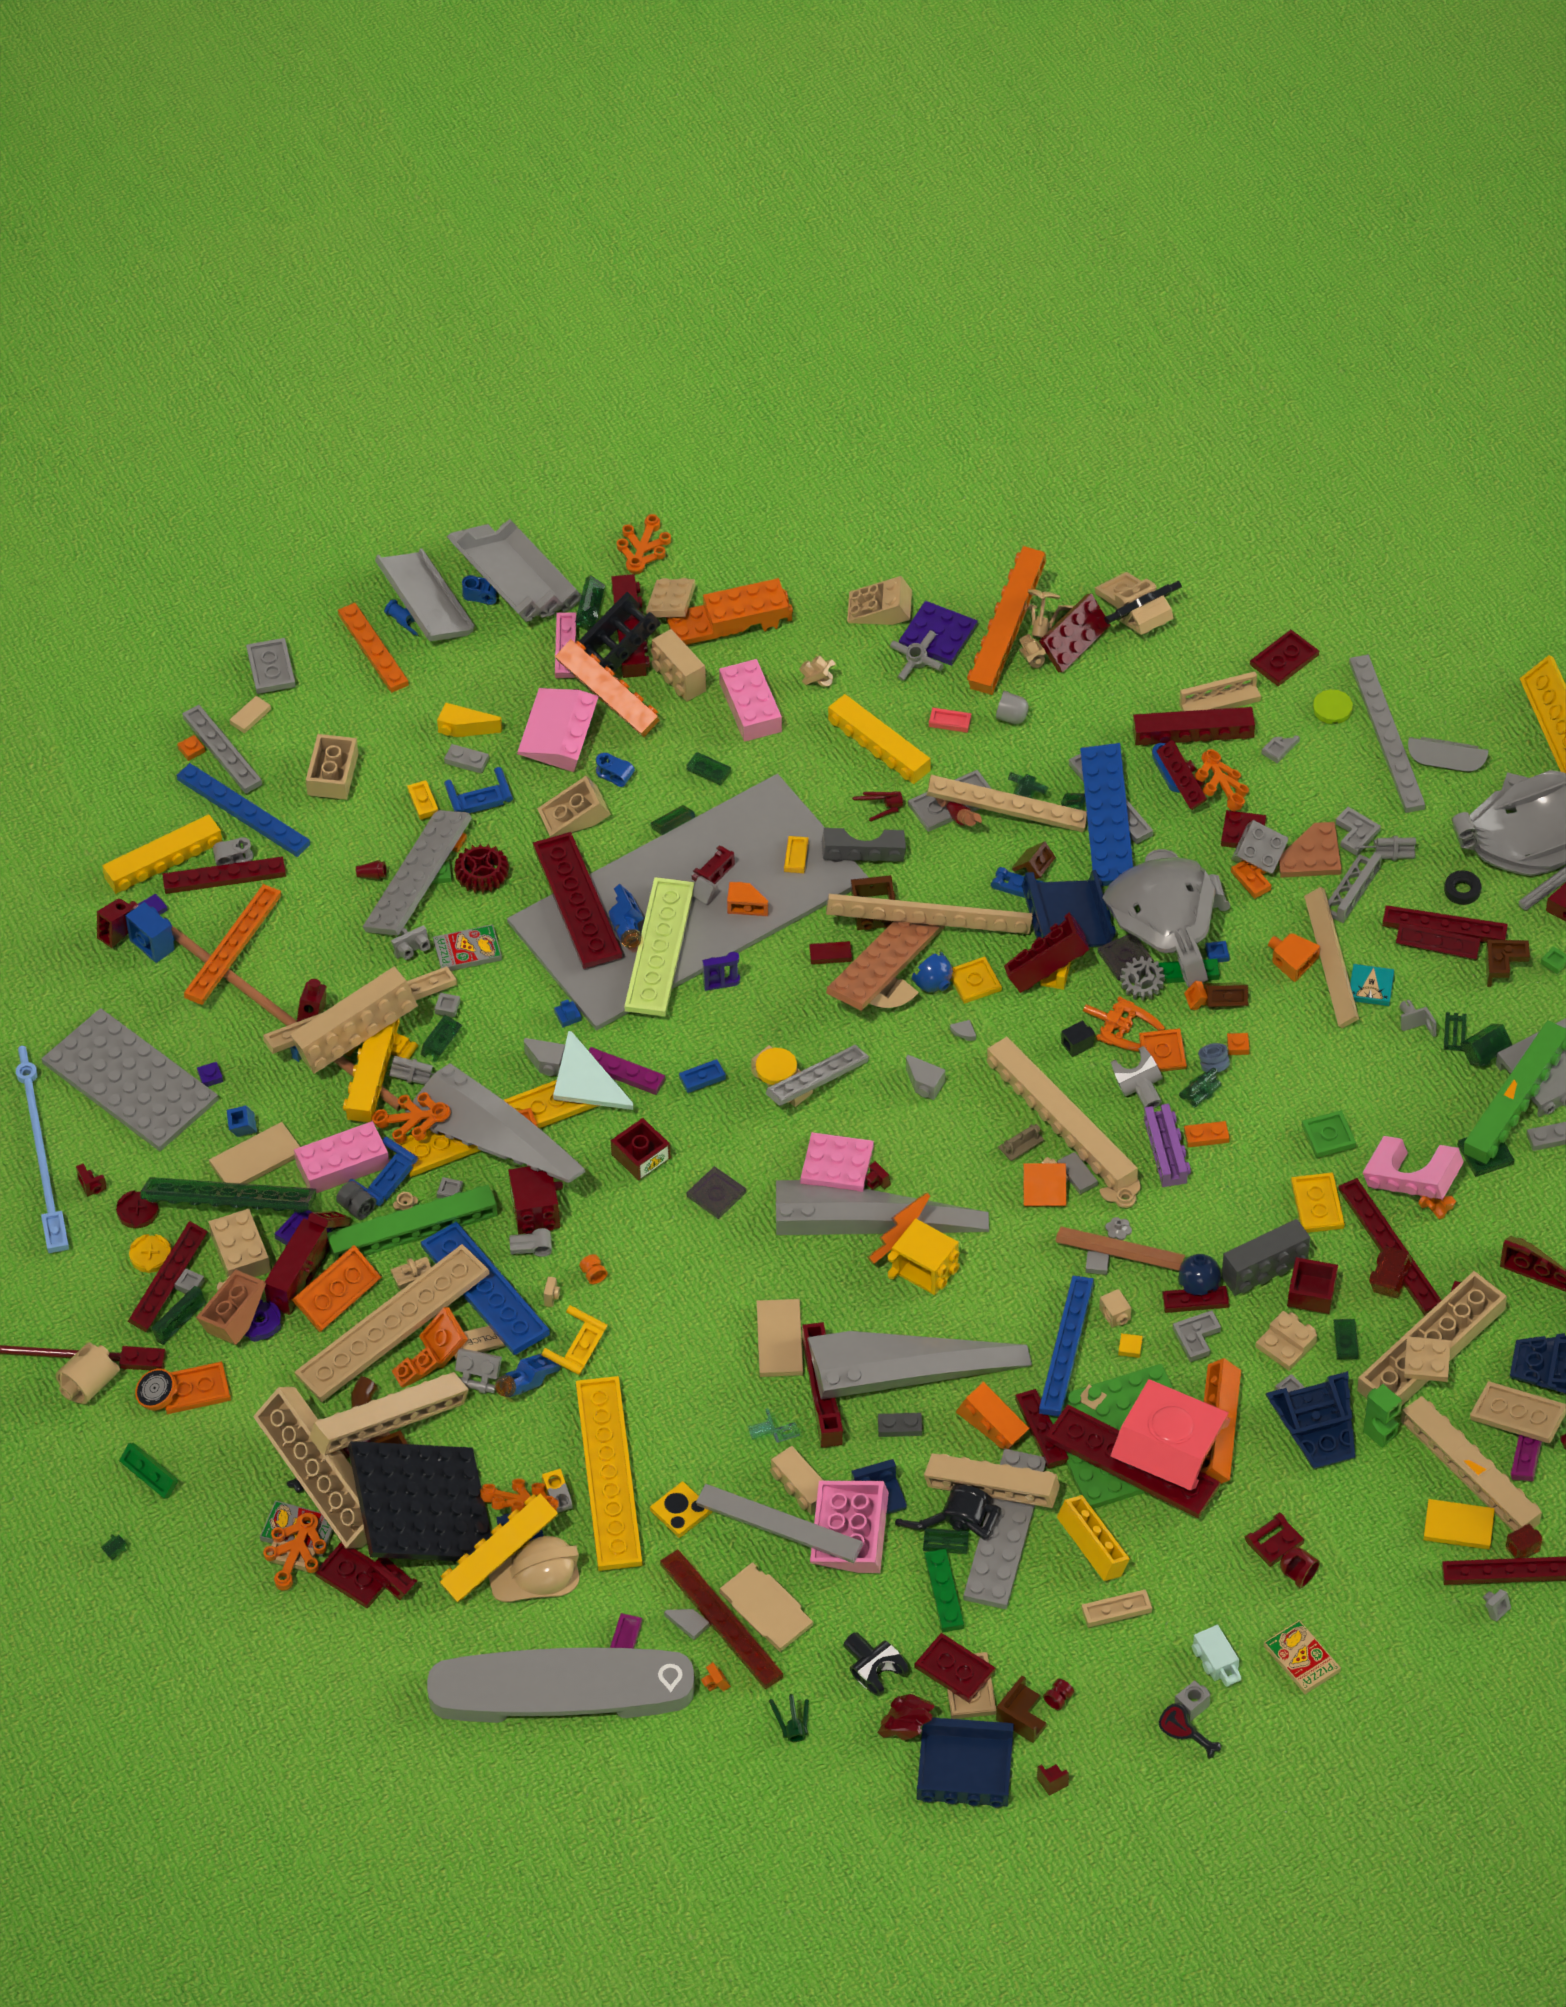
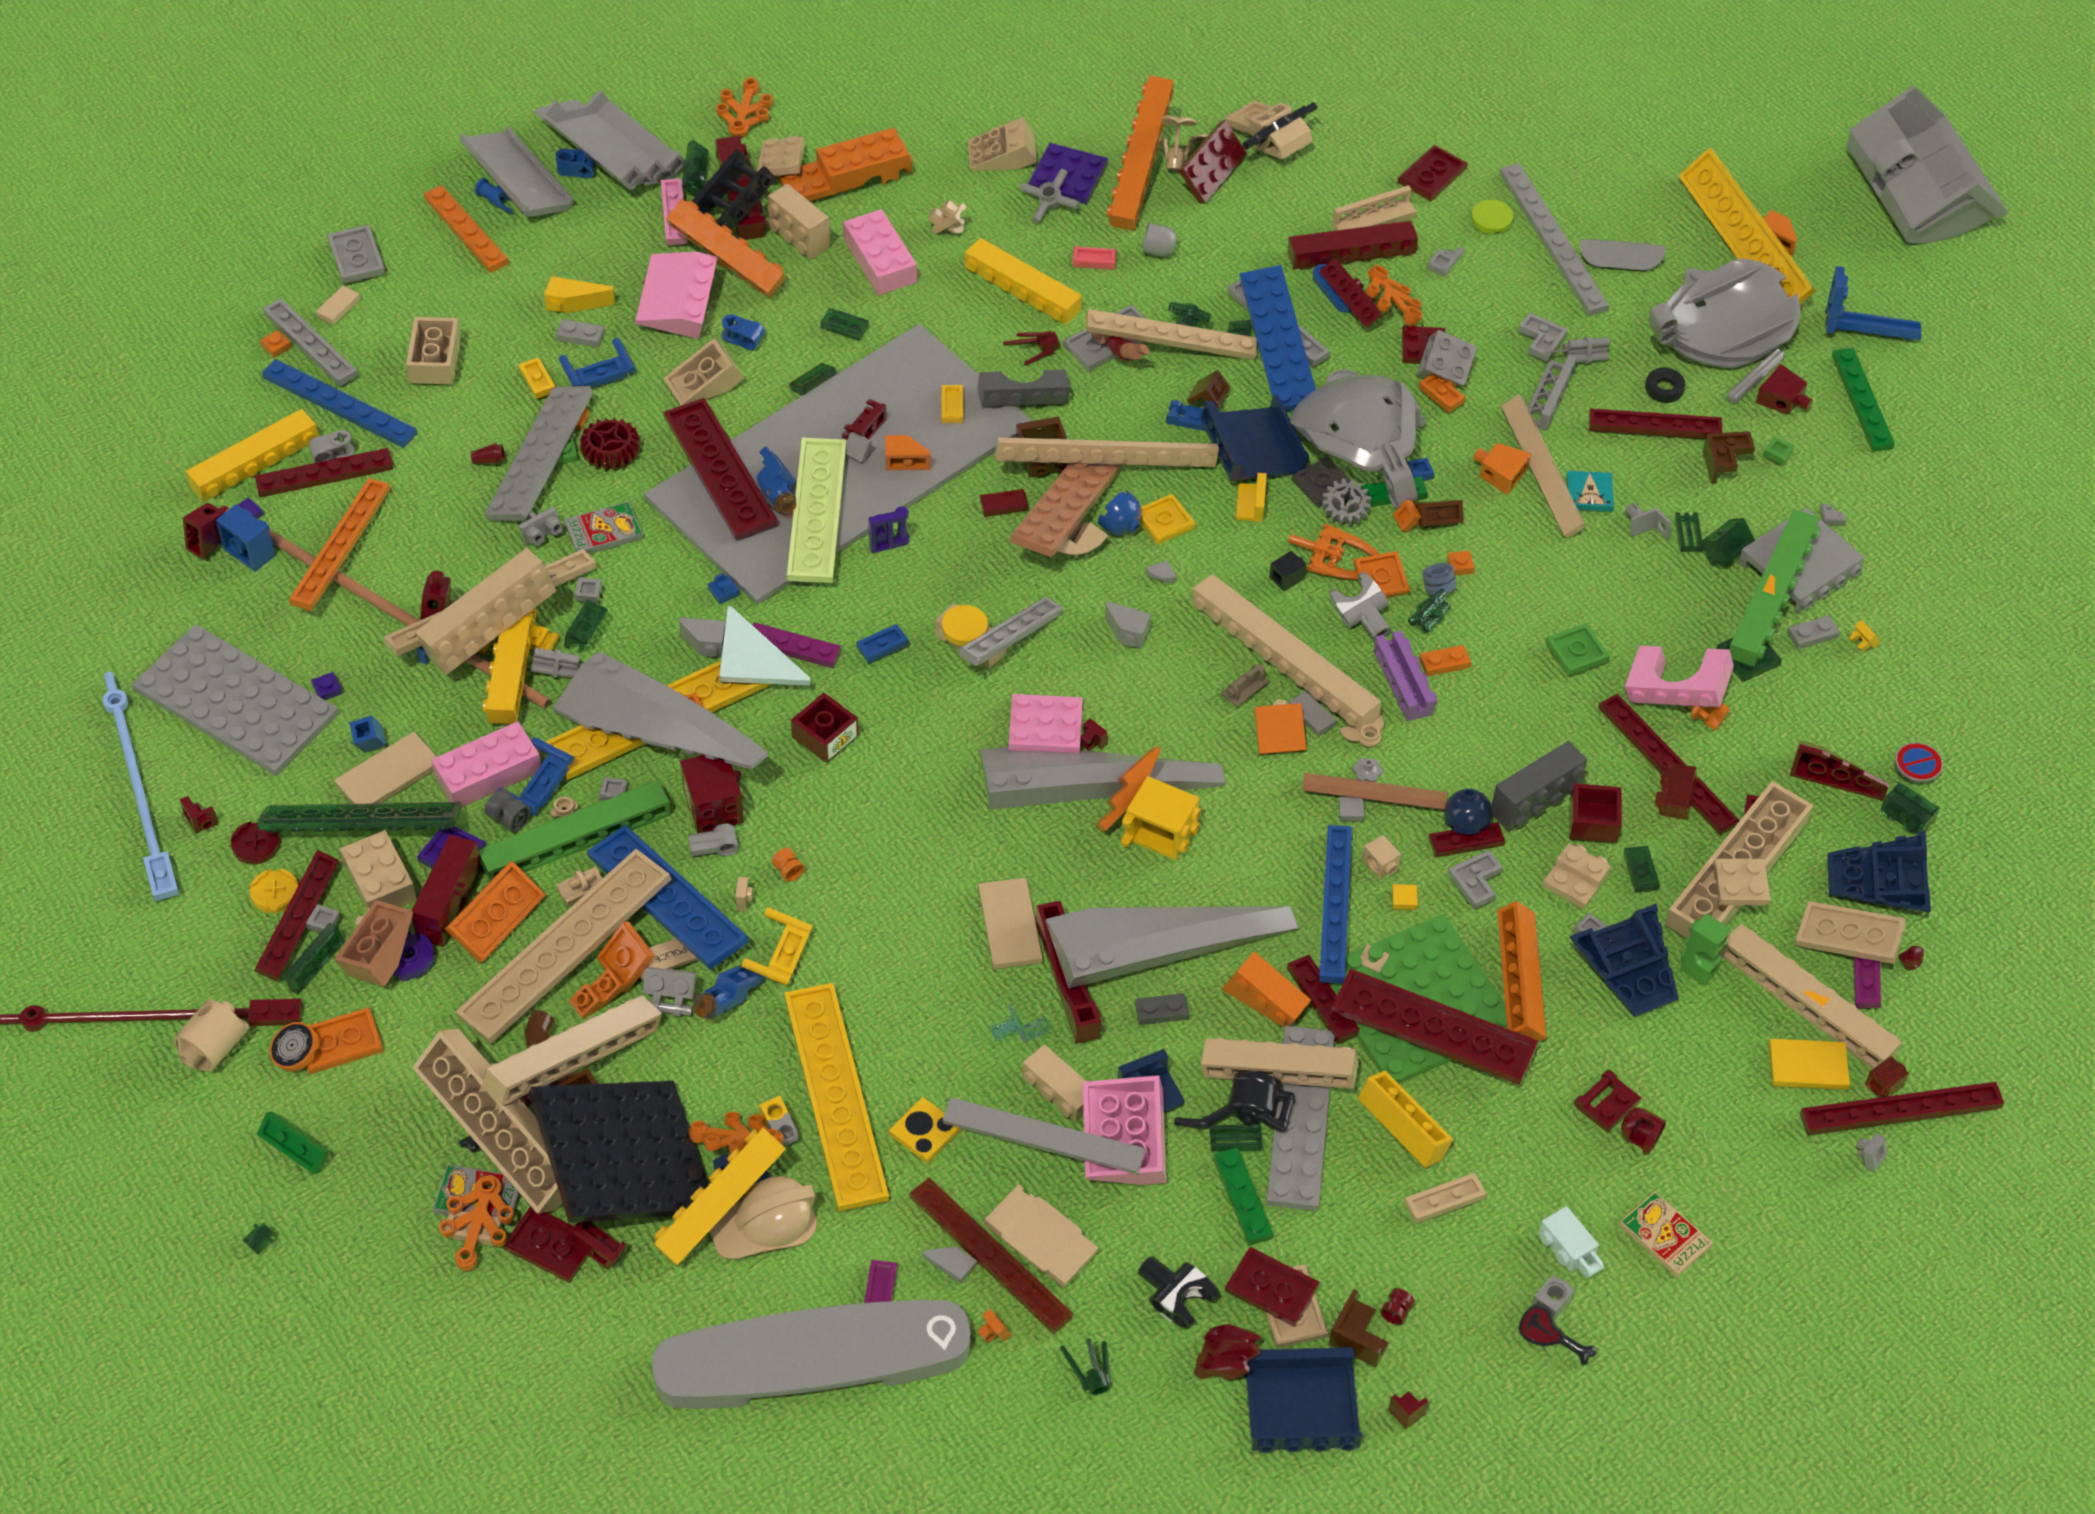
camera: 10 degrees left, 0 degrees up
dark red tile [308,1211,352,1228] -> none
orange plant [372,1092,451,1143] -> none
tile [686,1166,746,1219] -> none
dark red wedge [1004,912,1090,993] -> none
tan hips [1019,634,1046,668] -> none
coral panel [1111,1379,1231,1490] -> none
nougat plate [1278,822,1342,878] -> none
yellow tile [1291,1172,1345,1233] -> none
dark red plate [1396,922,1481,959] -> none

